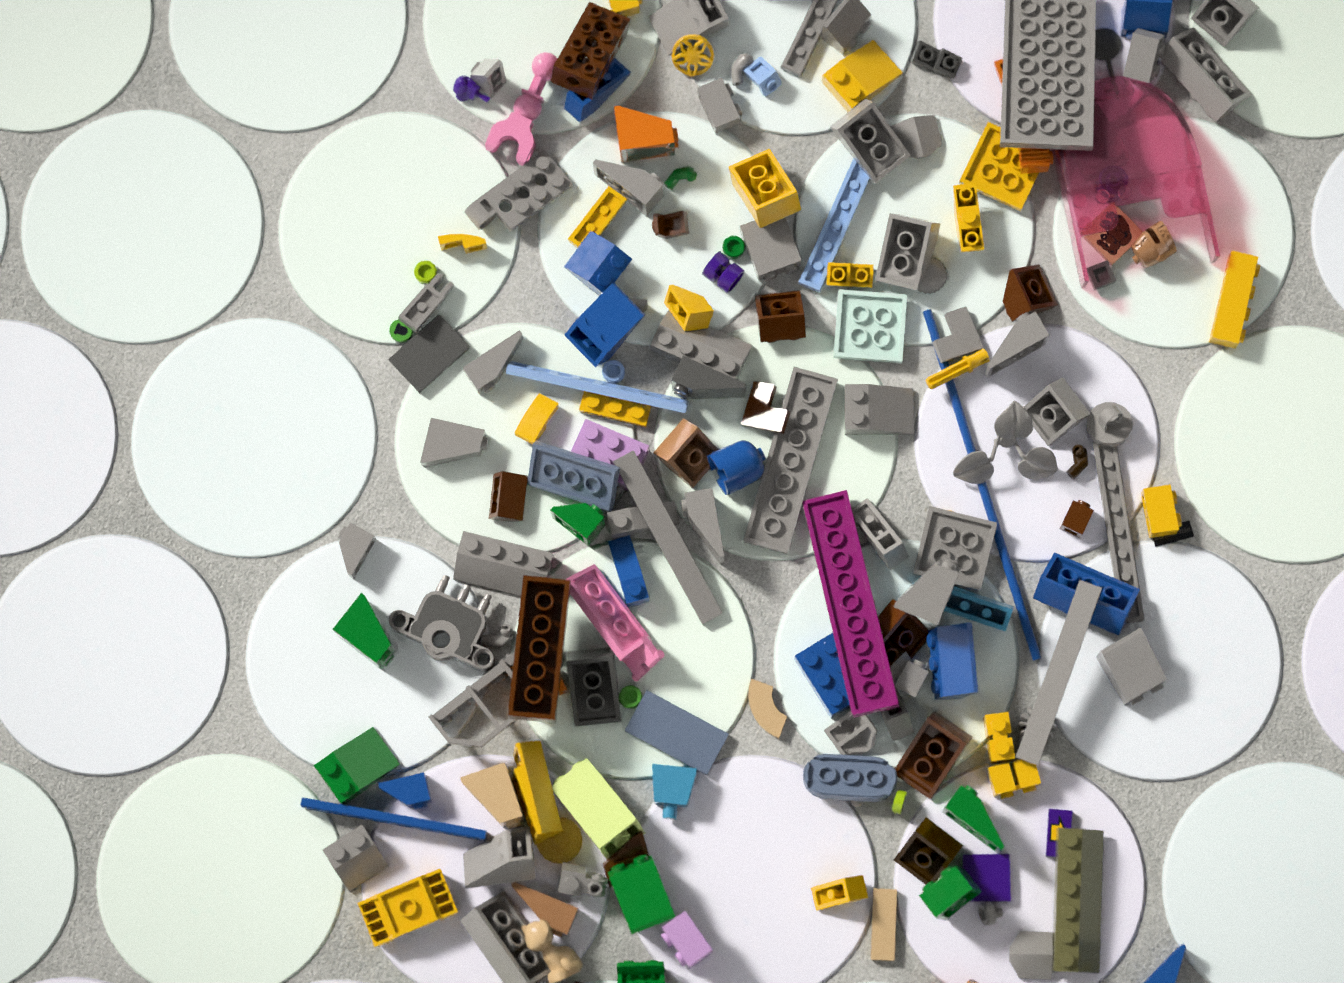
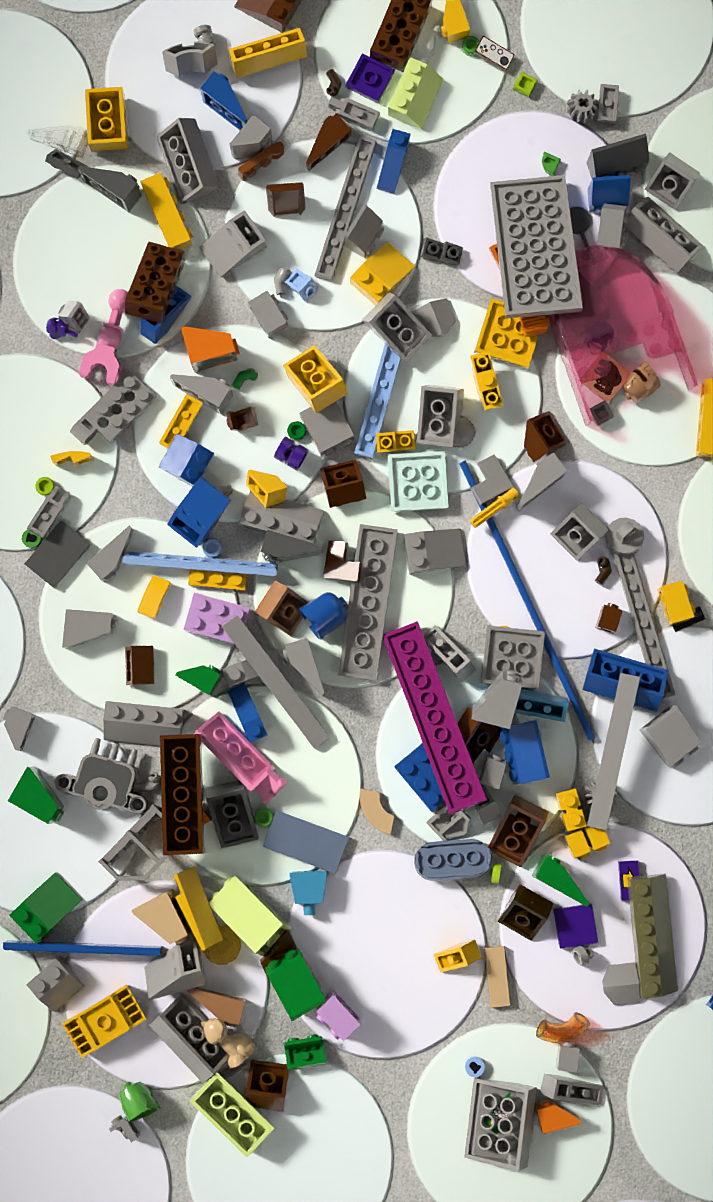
camera: 15 degrees left, 5 degrees up
blue slope [378,772,432,810] -> none
sand blue tile [527,441,620,512] -> none
light grey brick [558,862,608,897] -> none
yellow wheel [672,34,714,77] -> none
green brick [918,866,982,921] -> none
light grey plant [953,400,1058,484] -> none

